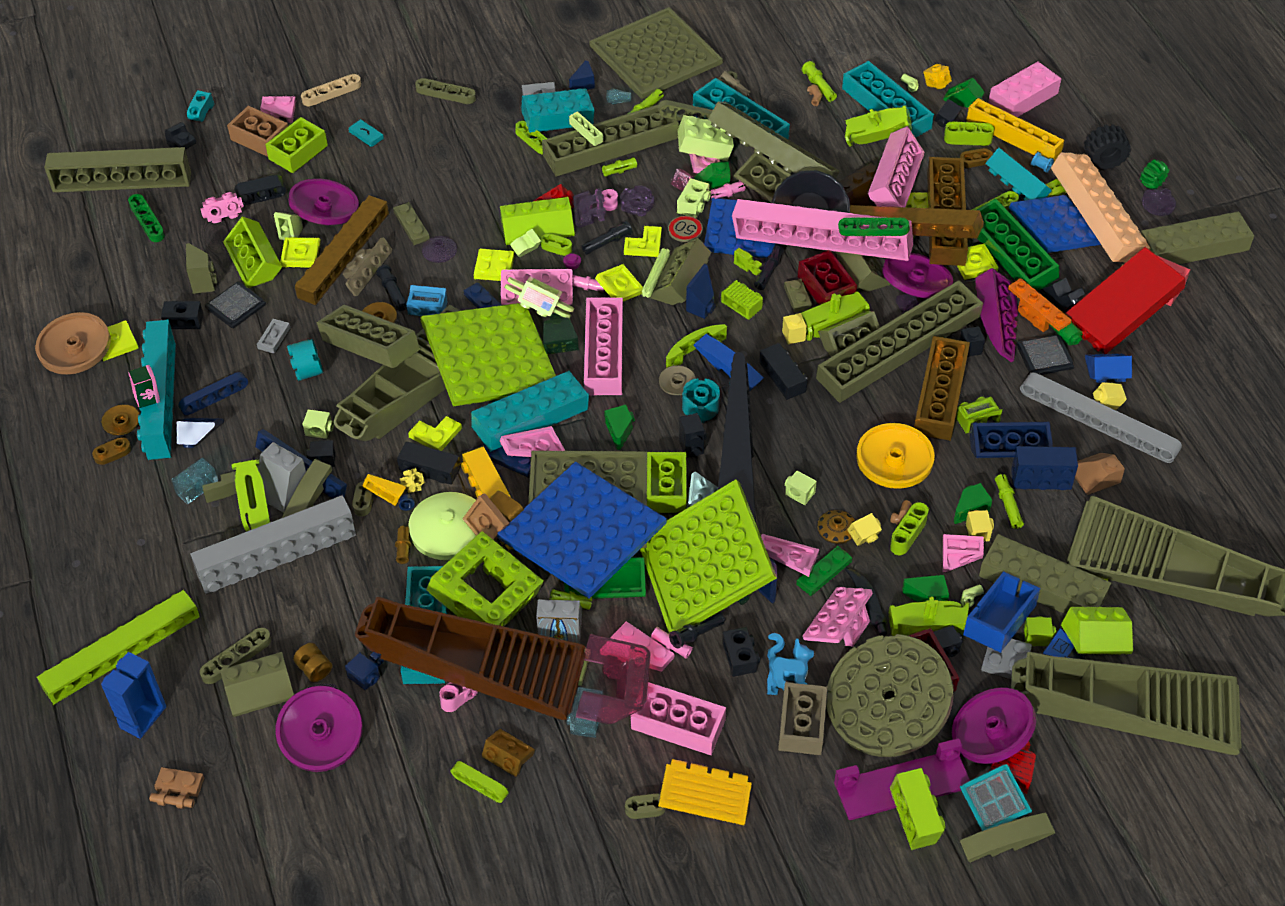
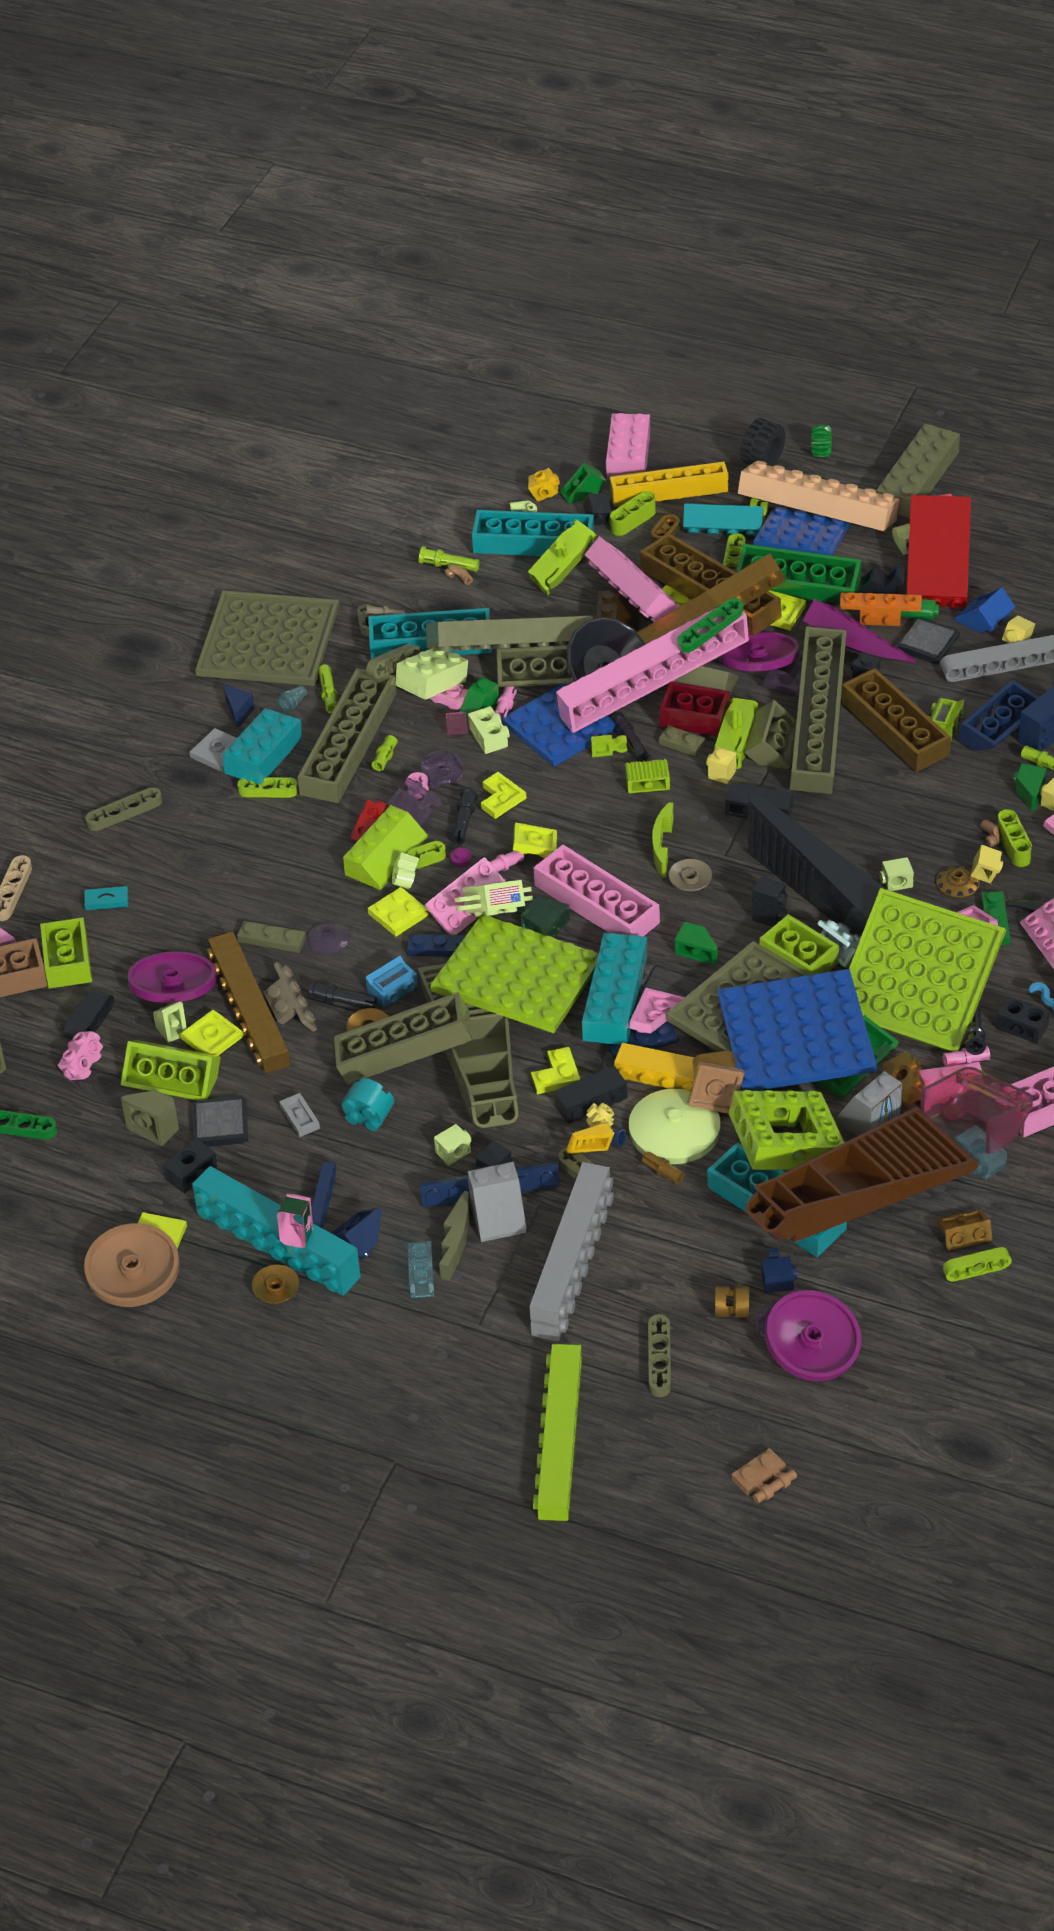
camera: 45 degrees left, 5 degrees down
pearl gold plate [92,438,131,465] -> none
blue piece [101,652,167,739] -> none
olive slope [220,652,294,717] -> none
lime piece [232,460,270,532] -> none
olive slope [282,459,332,518] -> none
bright pink piece [439,682,478,712] -> none
lime pin [549,589,592,610] -> none
yellowish green piece [569,111,603,146] -> none
yellowish green axle [642,248,670,298] -> none
olive slope [649,238,711,305] -> none
piece [668,216,703,242] -> none
teal brick [682,378,720,423] -> none
dark blue slope [686,264,715,319] -> none
blue slope [693,334,763,391] -> none
yellow dish [856,423,935,488] -> none
dark azure bush [1031,152,1054,173] -> none
clear purple dish [1142,189,1176,216] -> none
none -> pearl gold brick [883,1052,925,1109]

